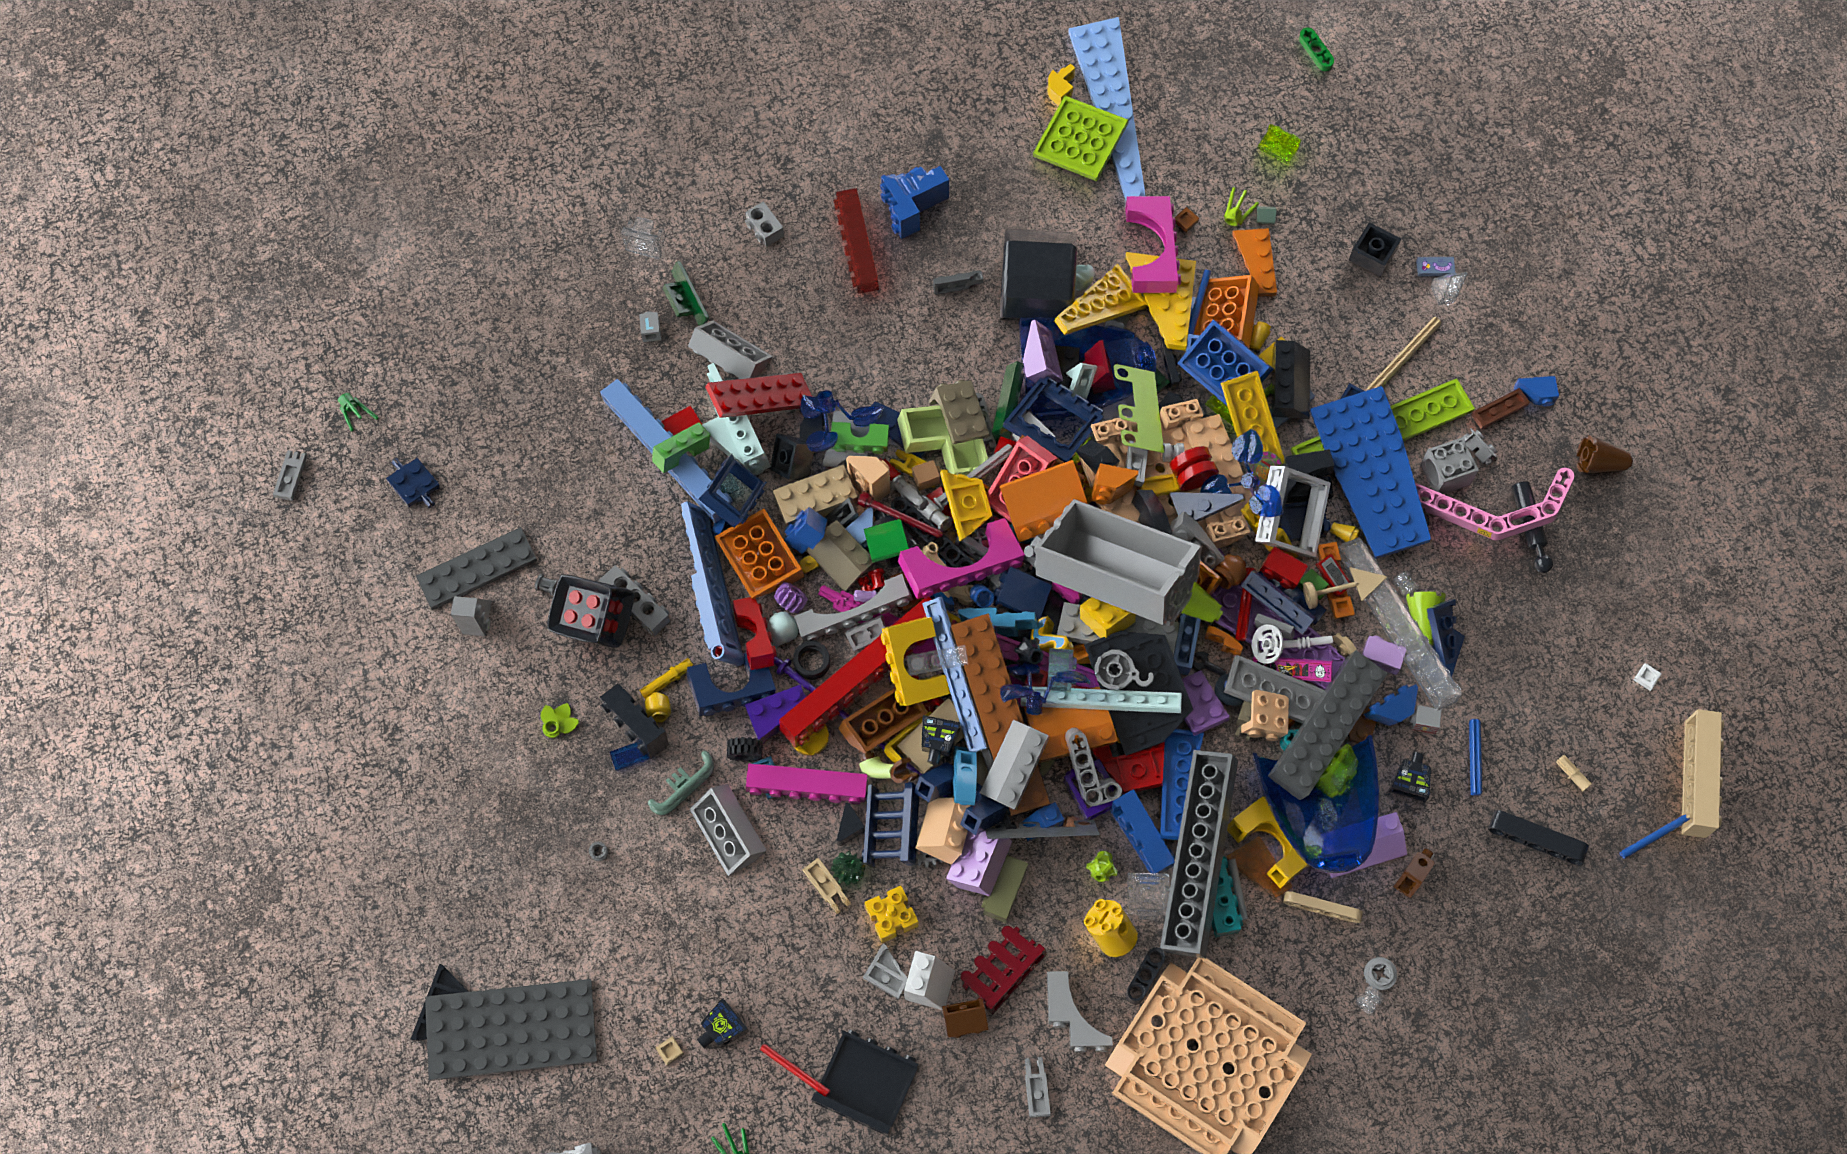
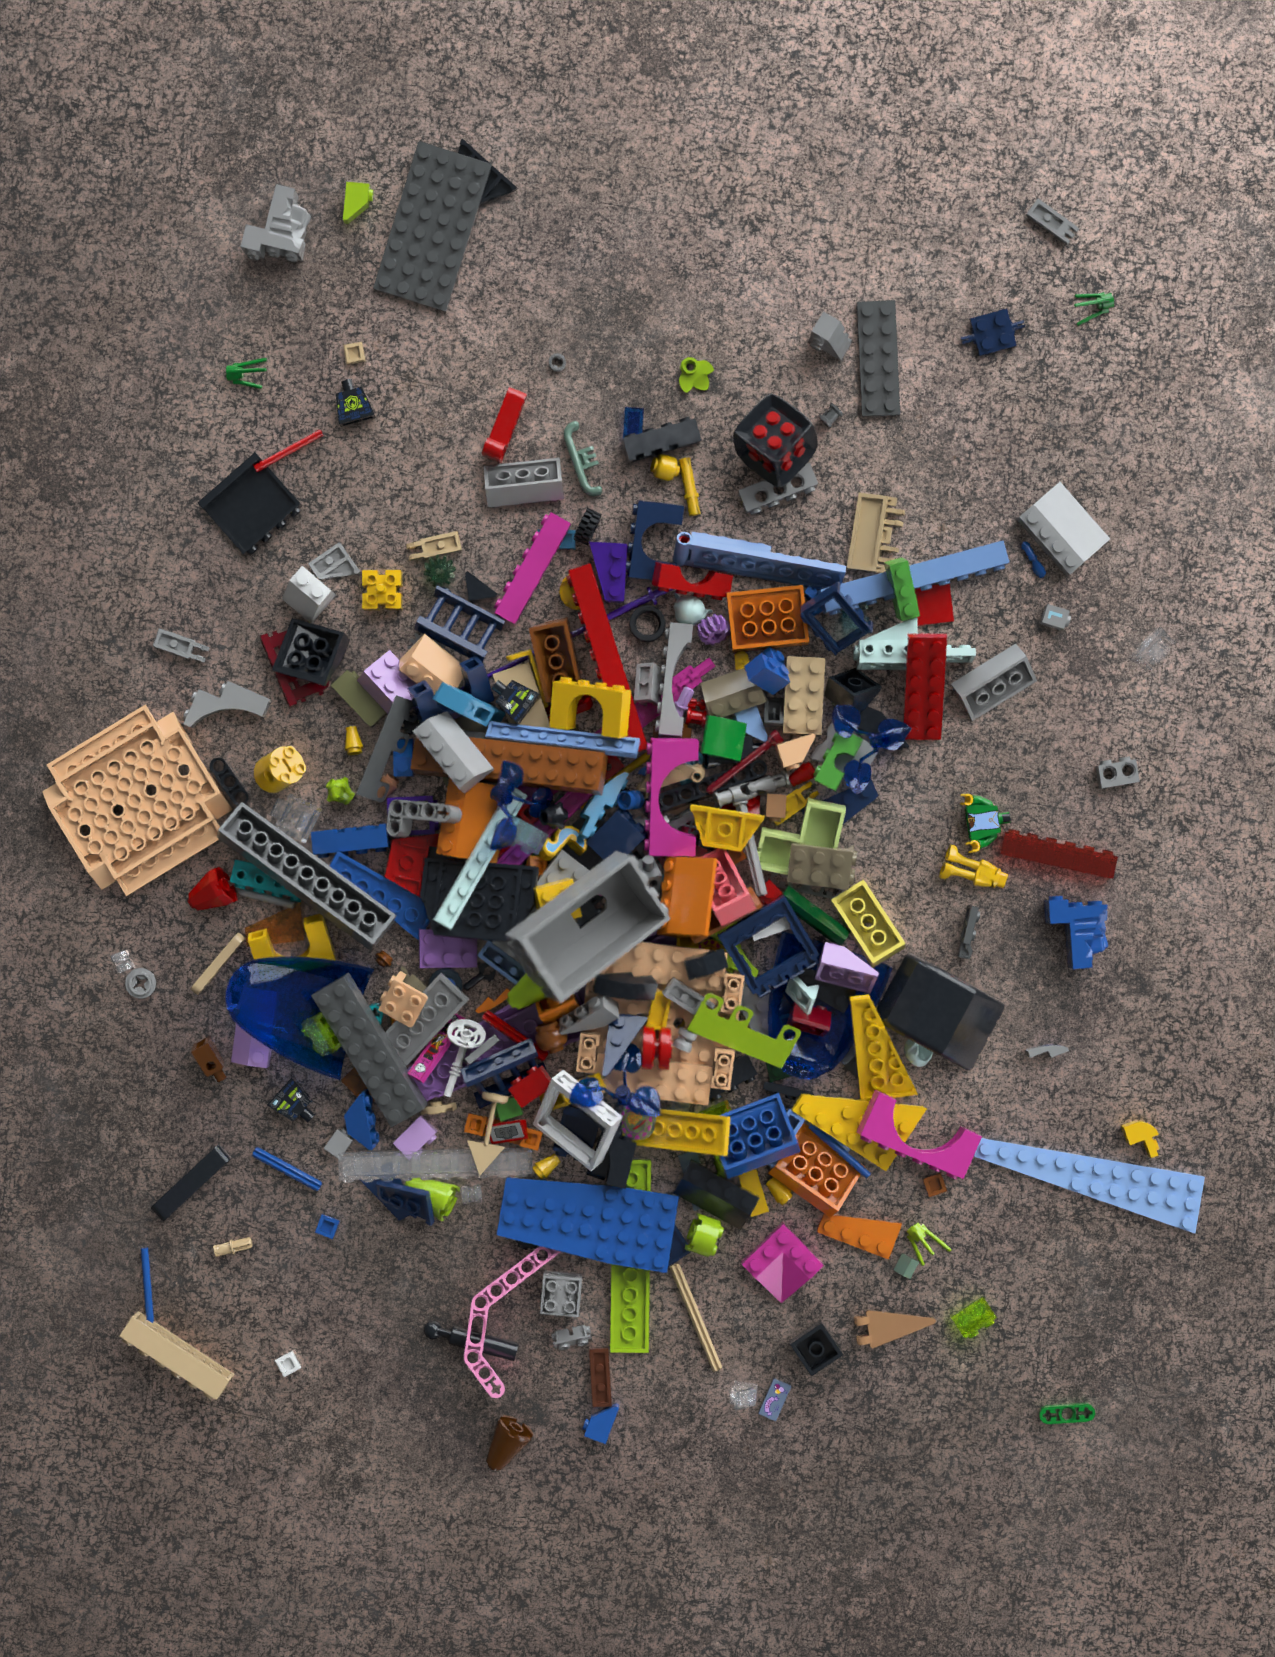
camera: 115 degrees right, 20 degrees up
dark green bracket [662,261,709,326] -> none
piece [858,750,920,783] -> none
clear slope [906,645,969,676] -> none
reddish brown brick [942,998,989,1038] -> none
lime plate [1033,96,1129,181] -> none
orange slope [1091,463,1139,505] -> none
light grey piece [1095,650,1154,690] -> none
none -> red cone [188,866,238,911]
none -> black slope [272,618,350,686]
none -> blue plate [315,1214,340,1239]
none -> lime slope [343,182,374,224]
none -> yellow cone [345,726,364,755]
none -> dark orange plate [375,950,393,968]
none -> red beam [482,387,527,463]
none -> lime brick [685,1213,724,1257]
none -> dark pink slope [741,1222,824,1303]
none -> light yellow brick [831,879,905,968]
none -> tan hinge [847,493,905,573]
none -> medium nougat flag [854,1310,936,1348]
none -> yellow piece [939,844,1008,888]
none -> torso [960,794,1011,853]
none -> slope [1016,482,1110,577]
none -> blue piece [1021,541,1046,578]
none -> light grey slope [1025,1044,1069,1058]

